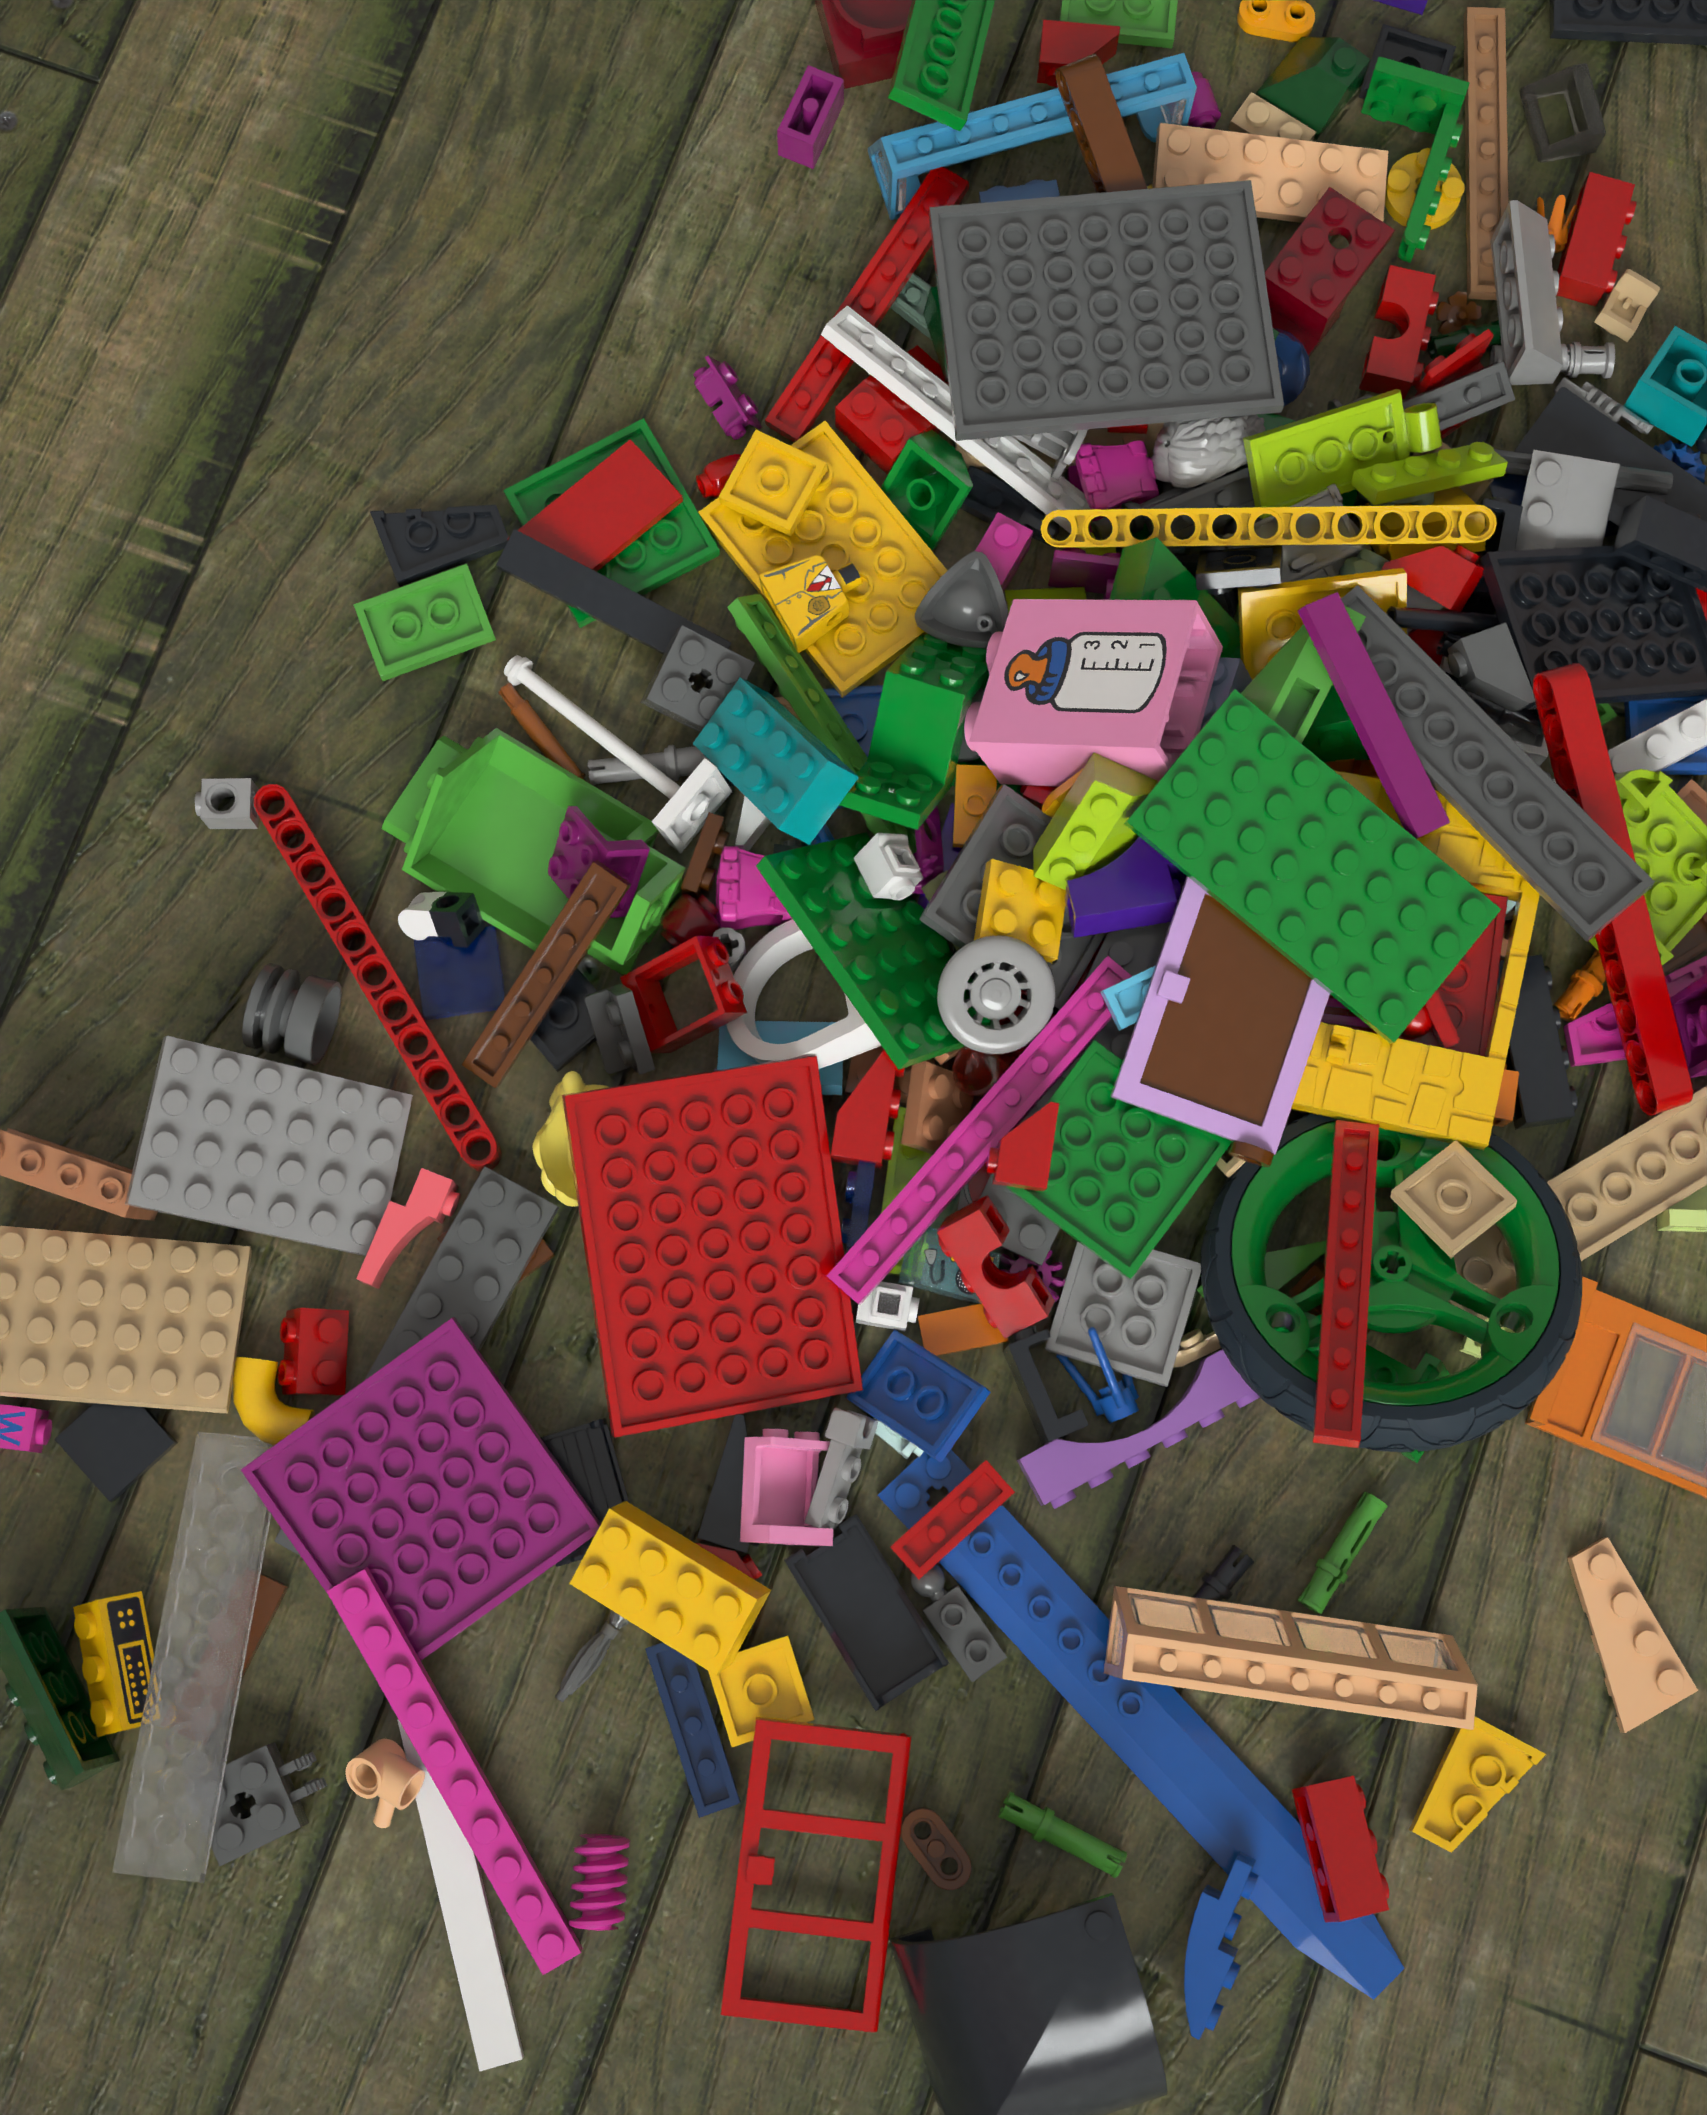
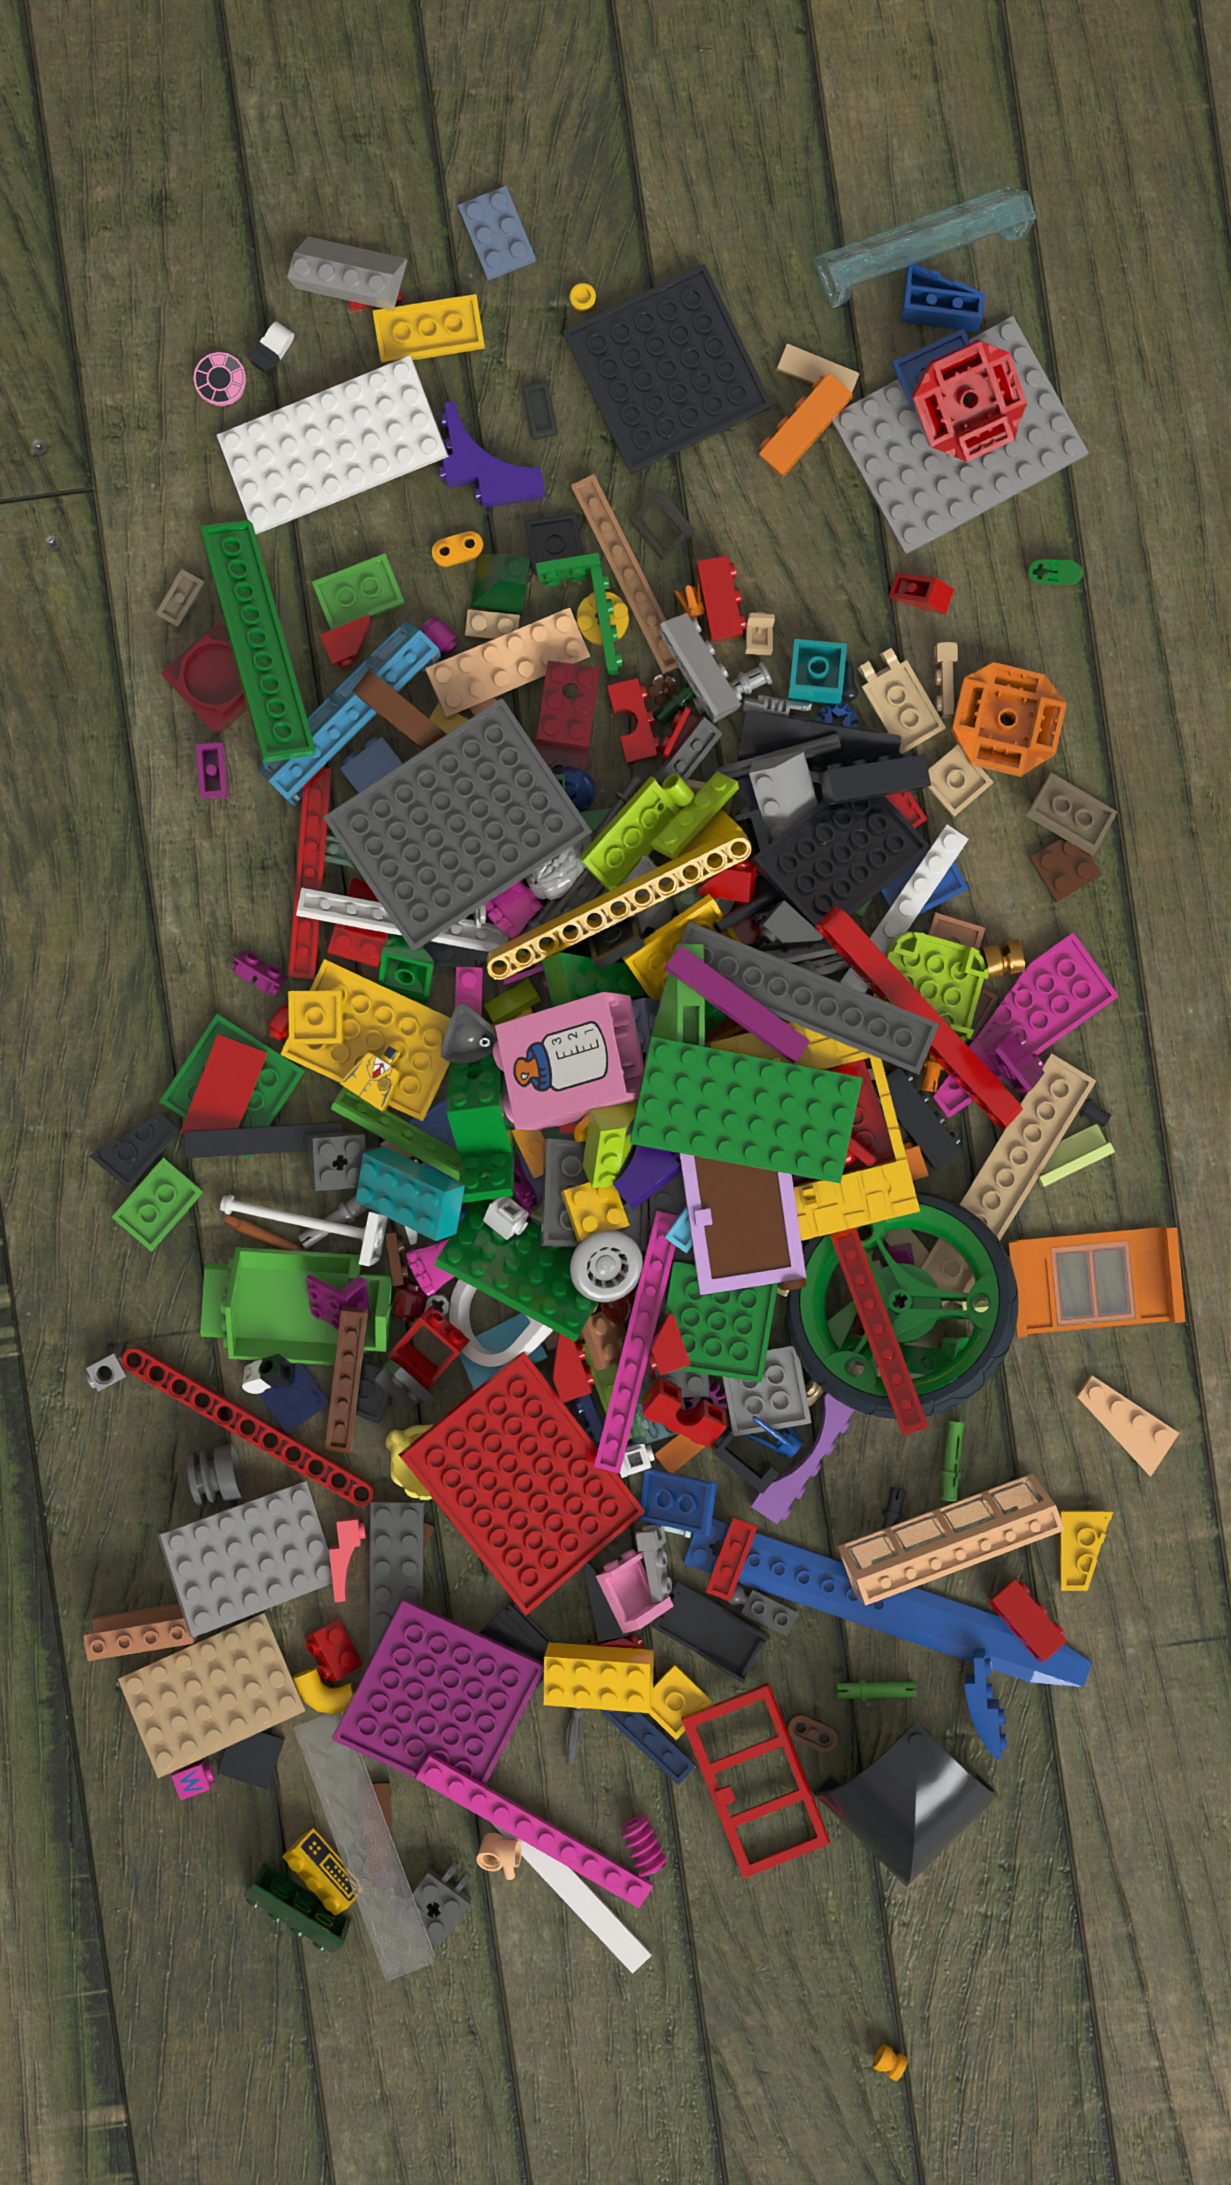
camera: 25 degrees left, 10 degrees up
tan plate [1390,1140,1517,1258] -> none

